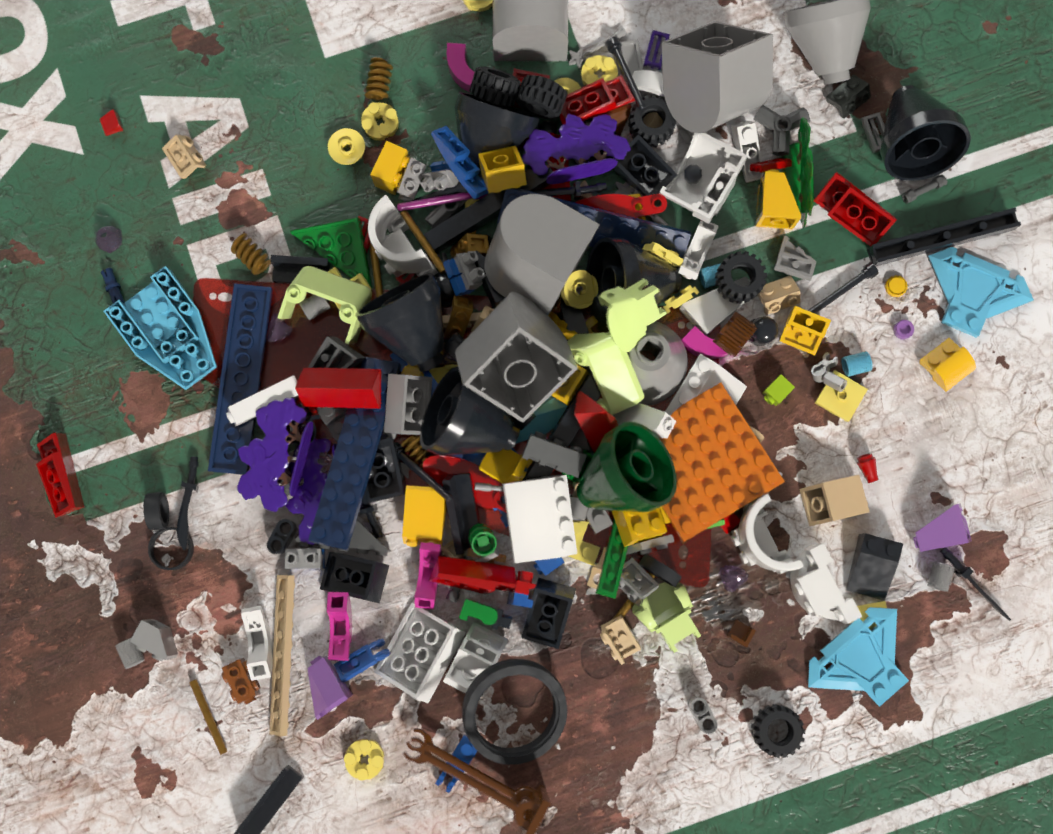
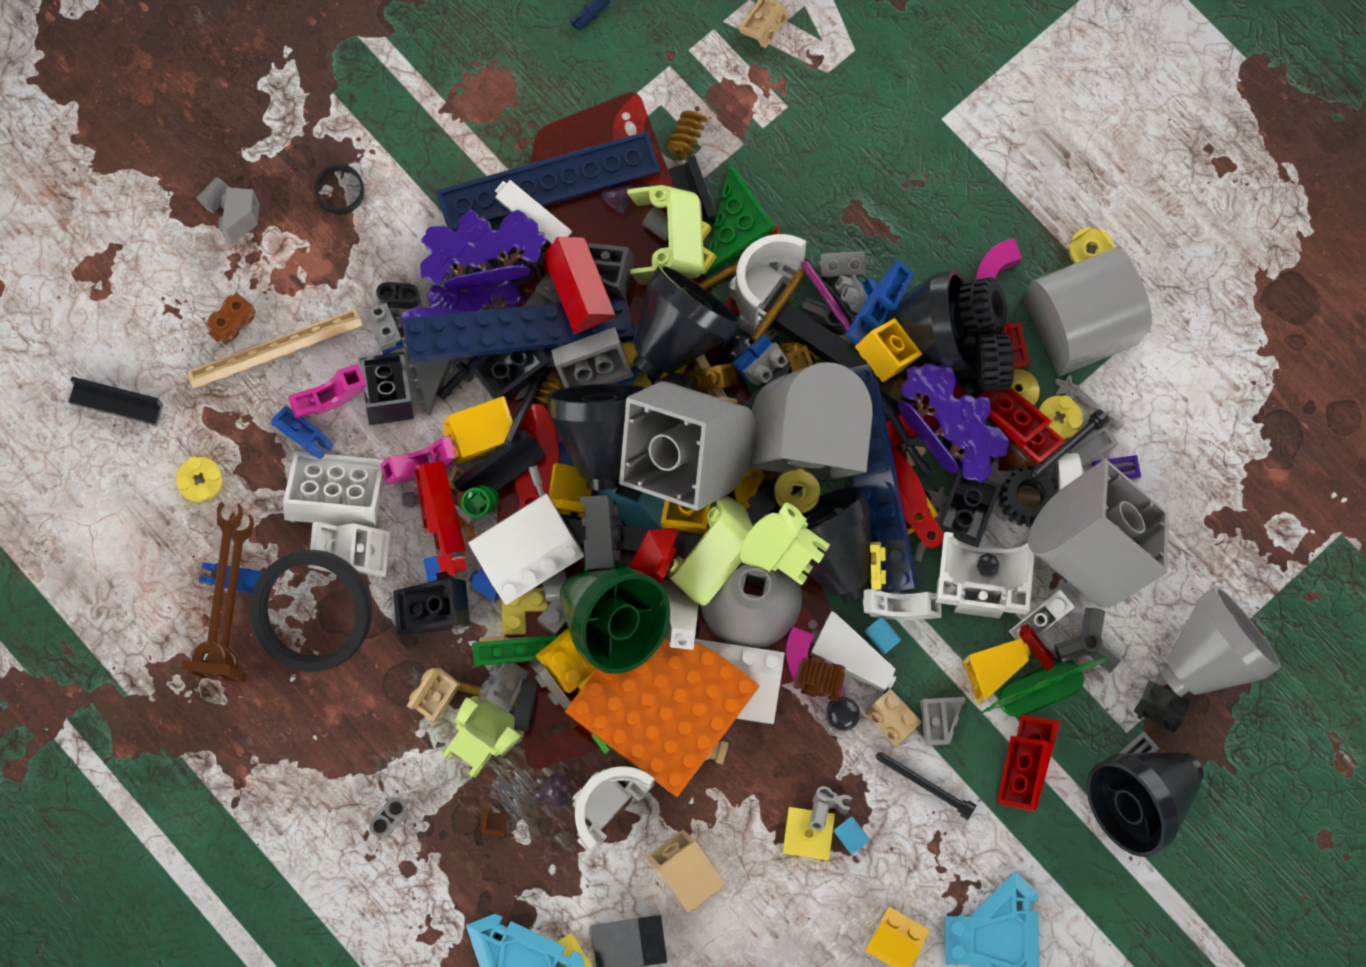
camera: 60 degrees right, 5 degrees down
red slope [36,433,85,518] -> none
medium azure wedge [103,266,217,390] -> none
black tyre [143,492,169,530] -> none
black sword [177,456,199,550] -> none
pearl gold bar [189,679,228,755] -> none
white arch [241,606,273,681] -> none
medium lavender slope [307,656,353,720] -> none
light yellow dish [328,128,365,165] -> none
light yellow plate [361,102,399,141] -> none
pearl gold piece [365,57,393,100] -> none
yellow brick [370,141,410,195] -> none
green hips [459,598,513,630] -> none
light yellow plate [663,285,699,313] -> none
black tyre [715,251,767,304] -> none
red slope [719,513,740,534] -> none
black tyre [751,704,805,758] -> none
lime brick [762,374,795,406] -> none
yellow brick [779,306,831,355] -> none
white piece [790,543,862,624] -> none
red cone [857,453,879,483] -> none
black tile [867,207,1021,266] -> none
yellow piece [885,275,908,297] -> none
medium lavender tile [893,320,914,340] -> none
dark grey bar [902,174,947,204] -> none

